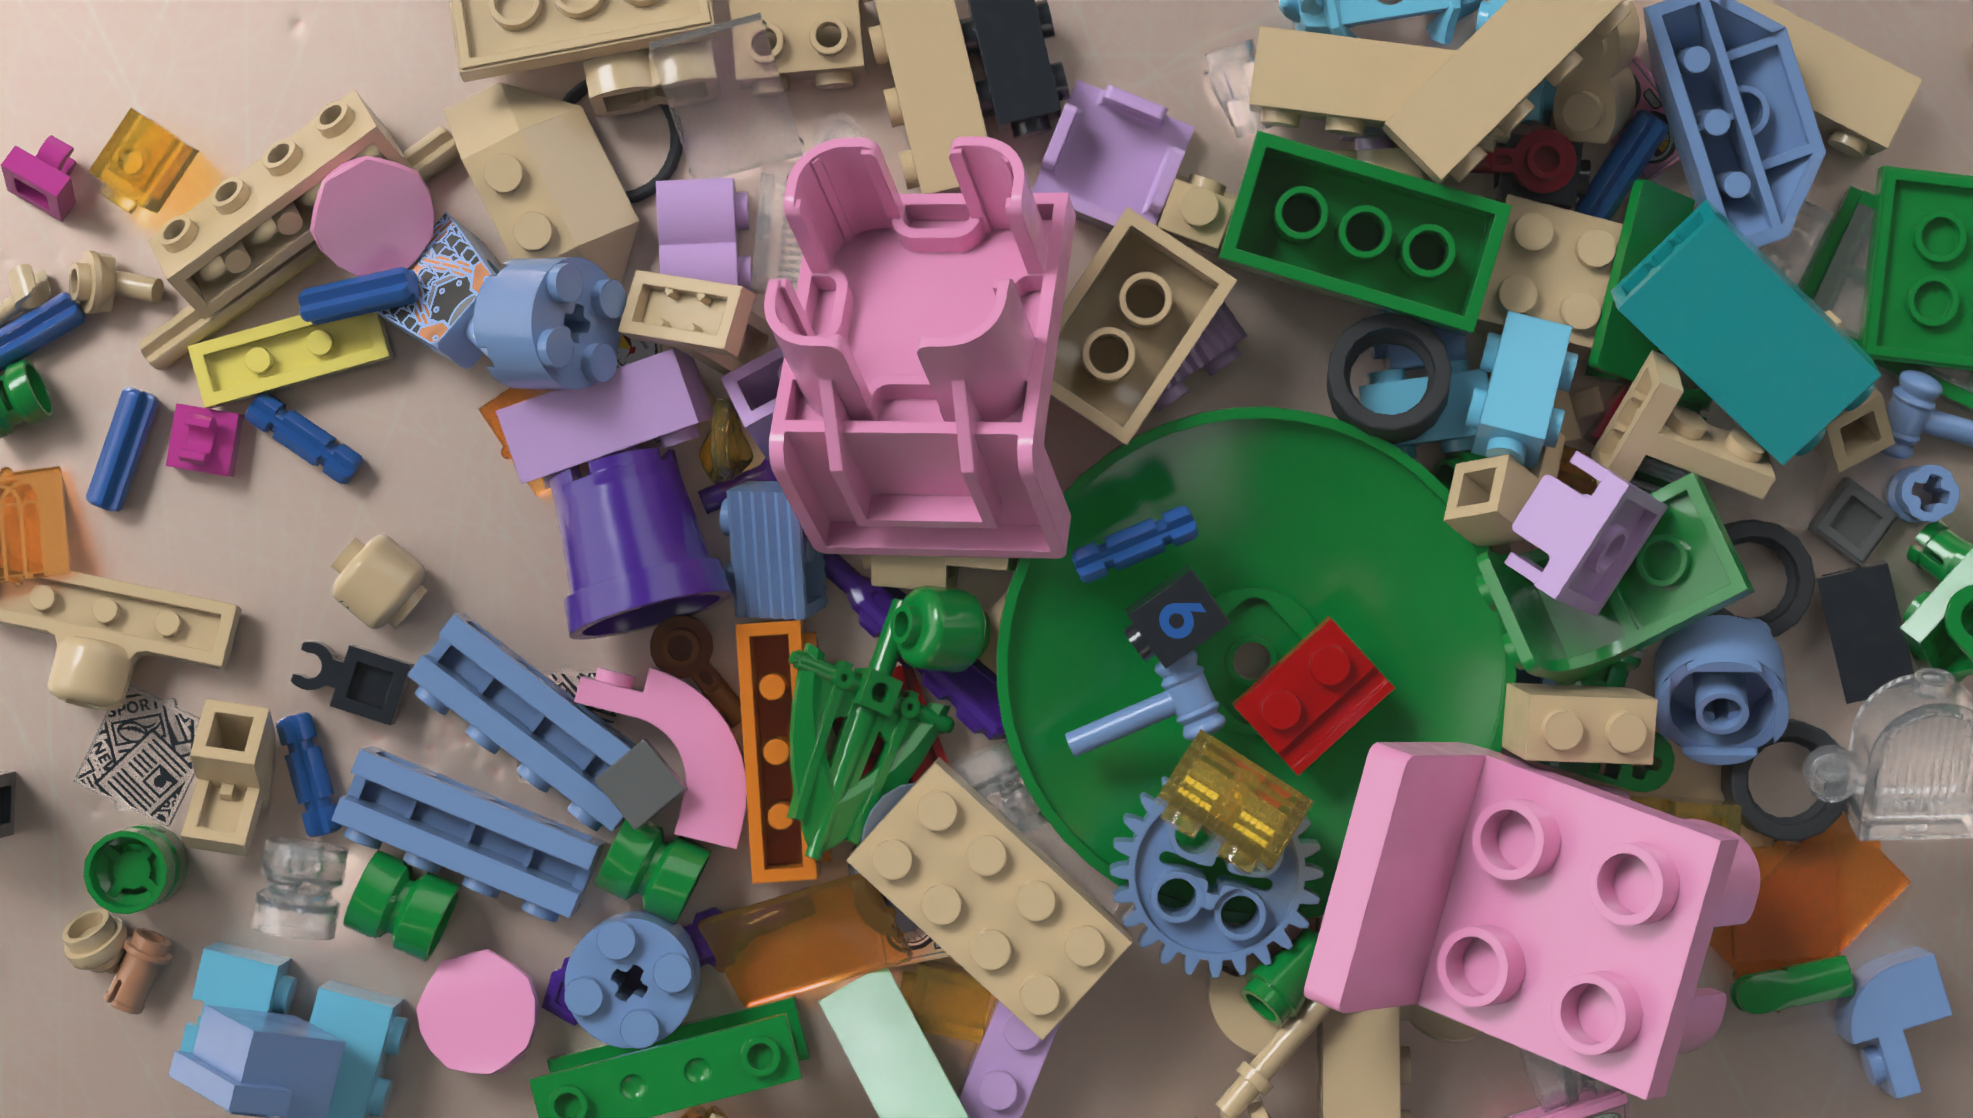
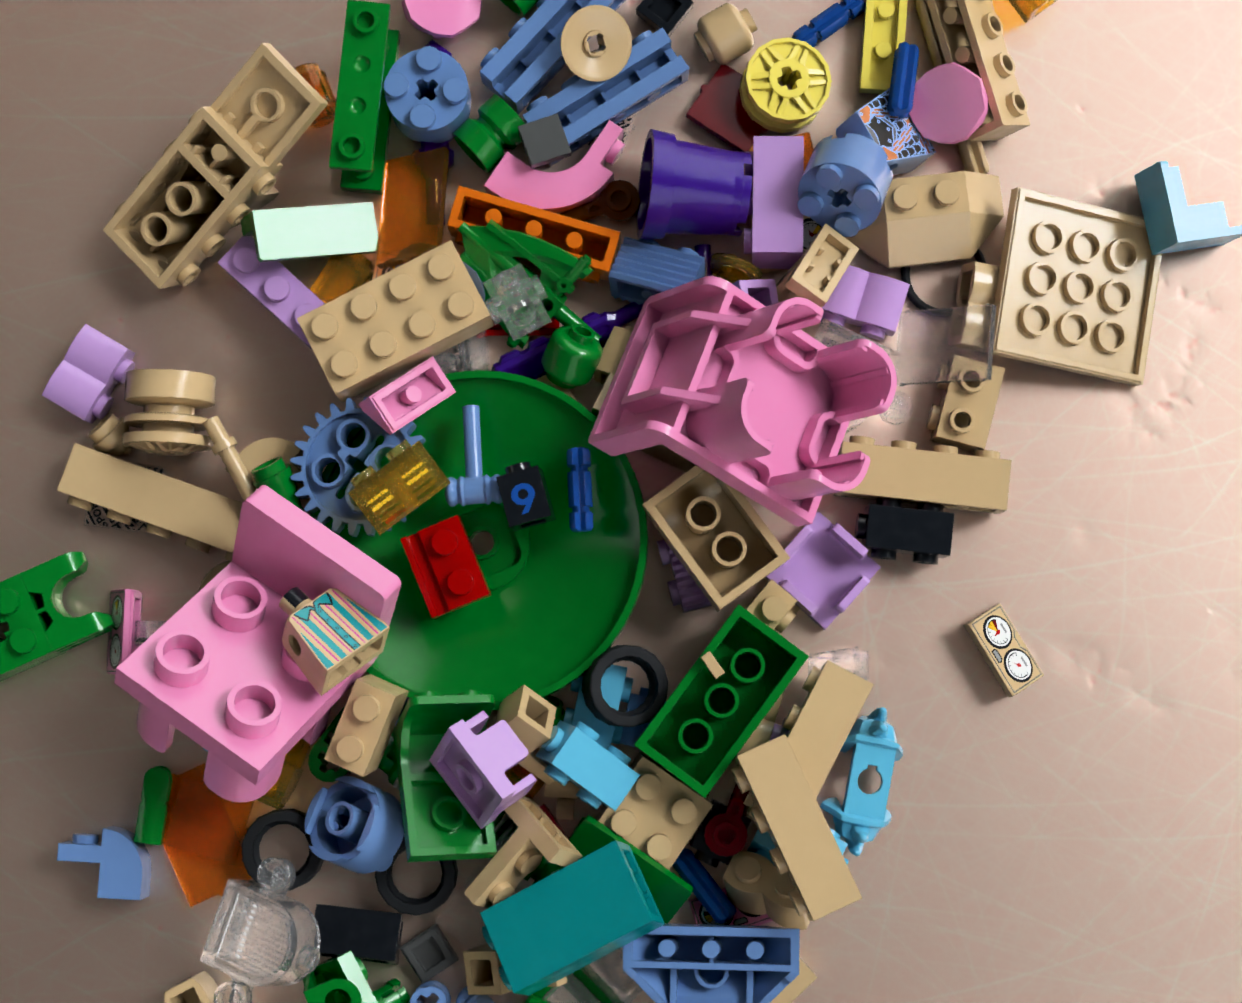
camera: 110 degrees right, 5 degrees down
none -> tan torso [279,587,390,696]
none -> bright pink slope [358,356,456,435]
none -> clear brick [483,263,552,341]
none -> tan piece [561,5,632,82]
none -> dark red piece [686,65,768,152]
none -> tan piece [701,651,725,680]
none -> light yellow wheel [739,37,832,133]

